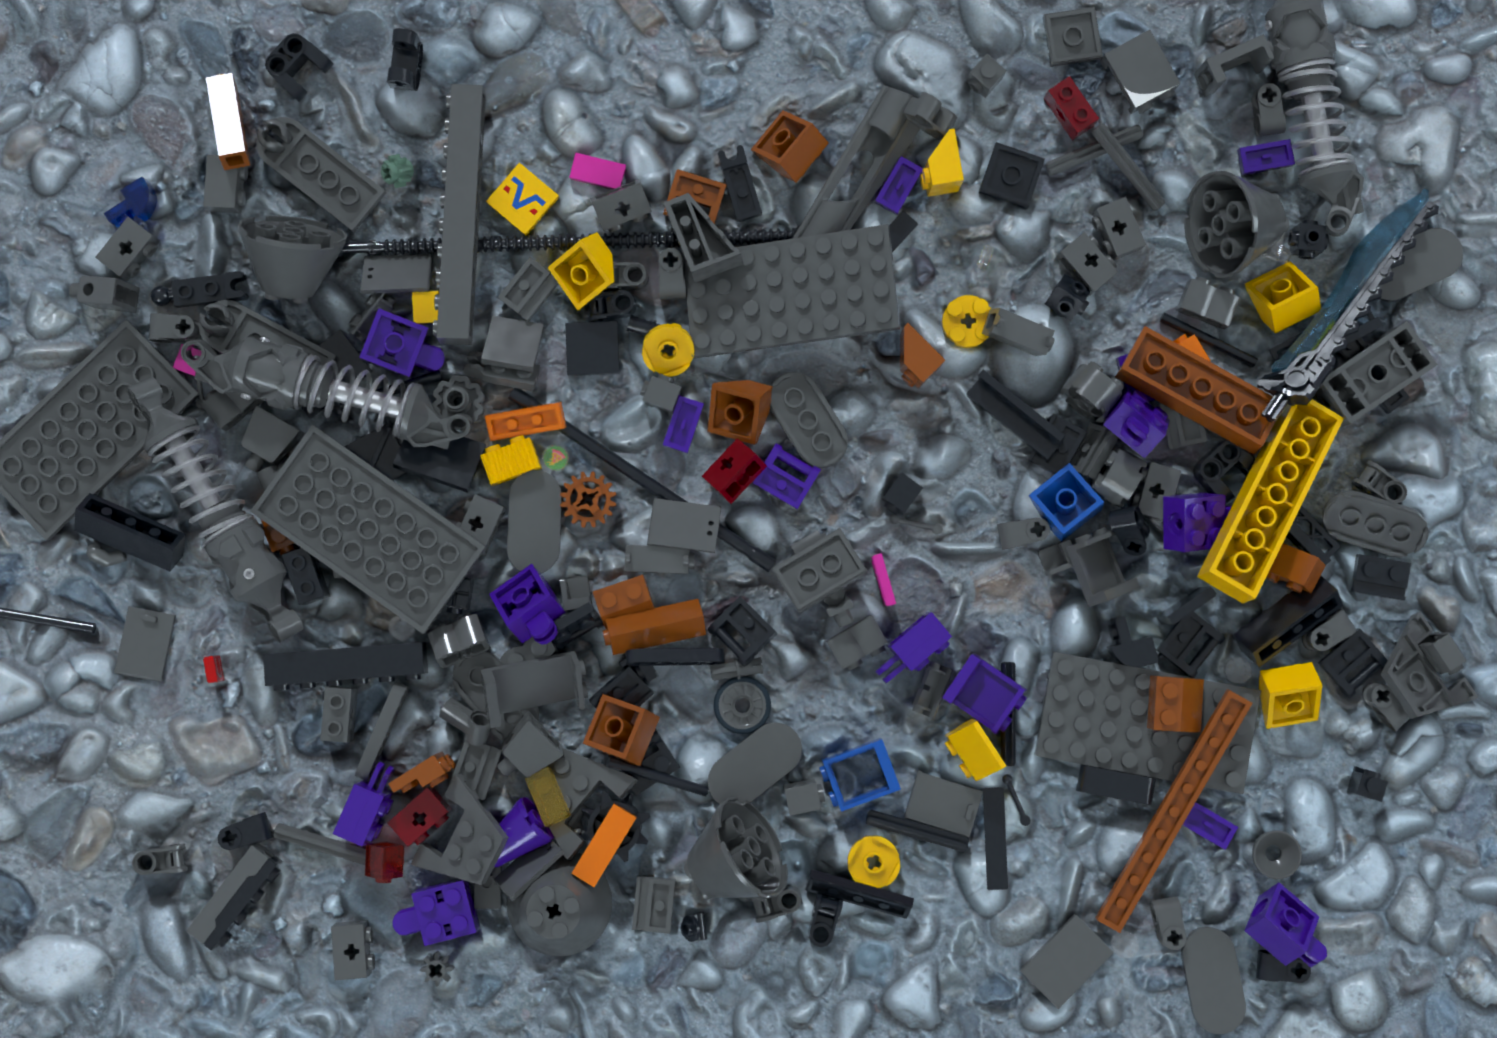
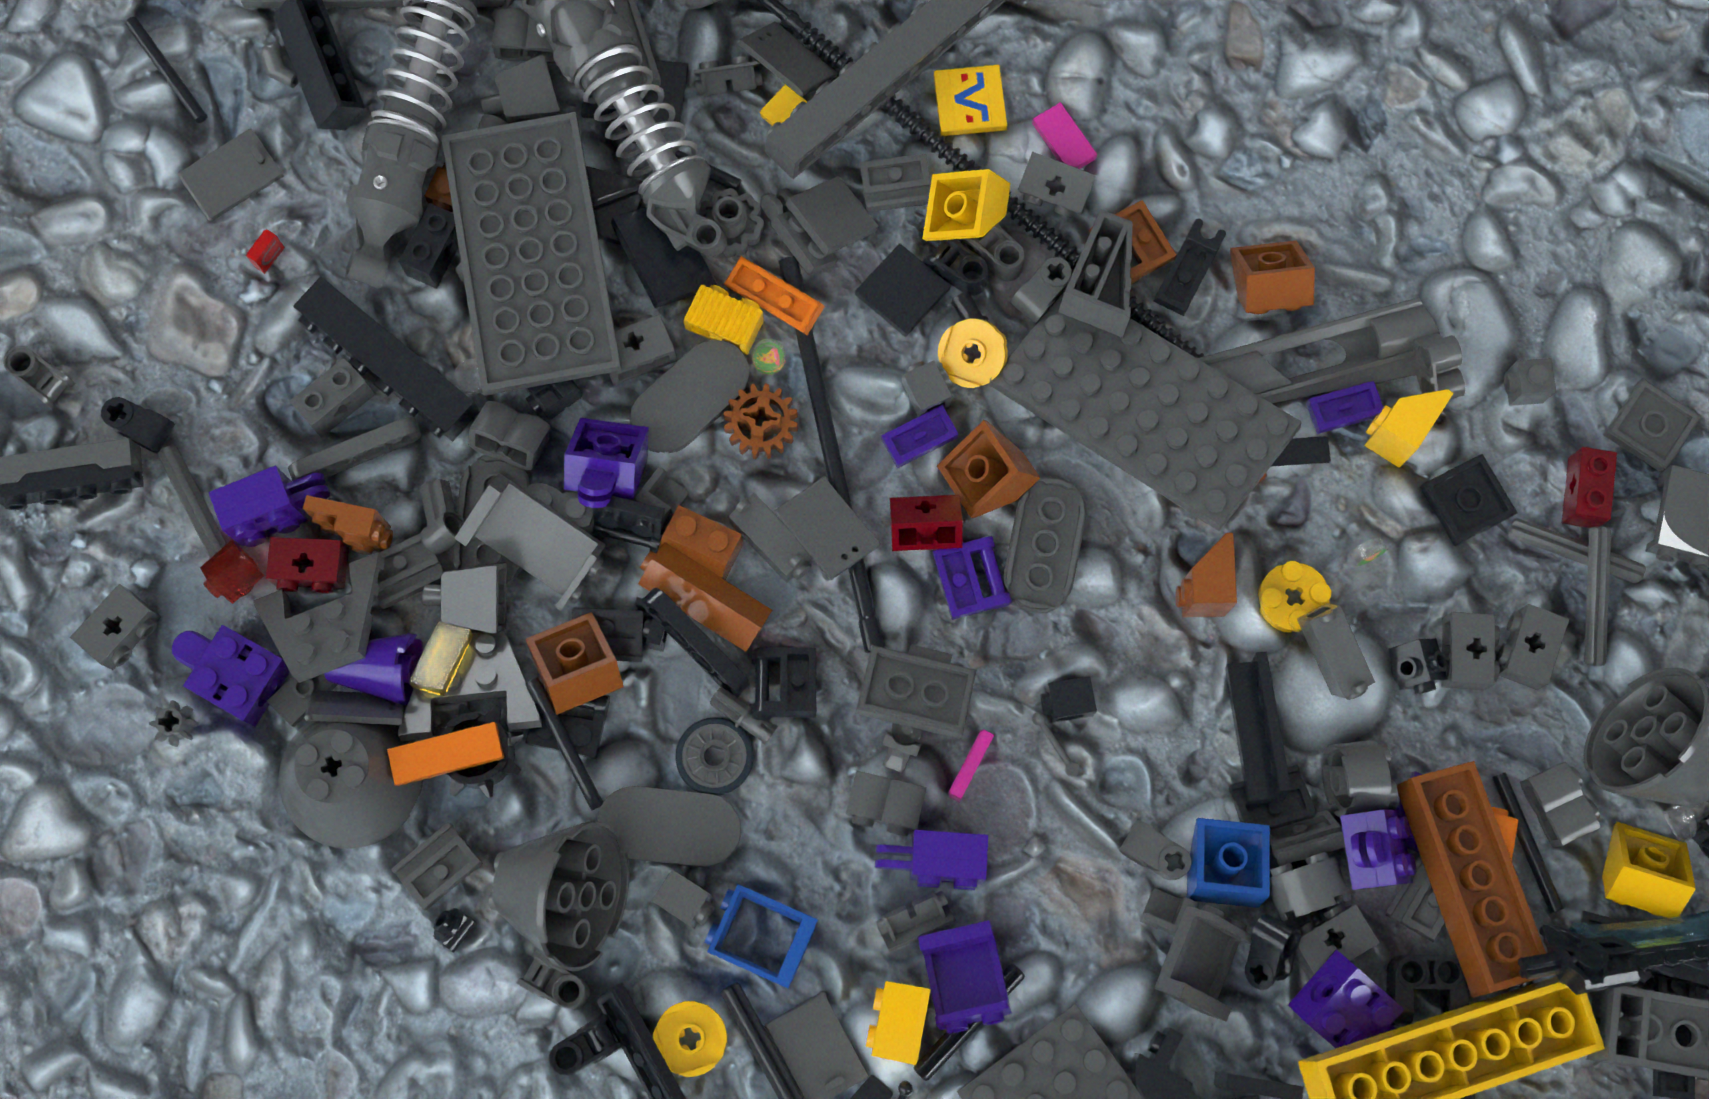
camera: 45 degrees right, 10 degrees down
dark purple brick [359,308,445,379] -> none

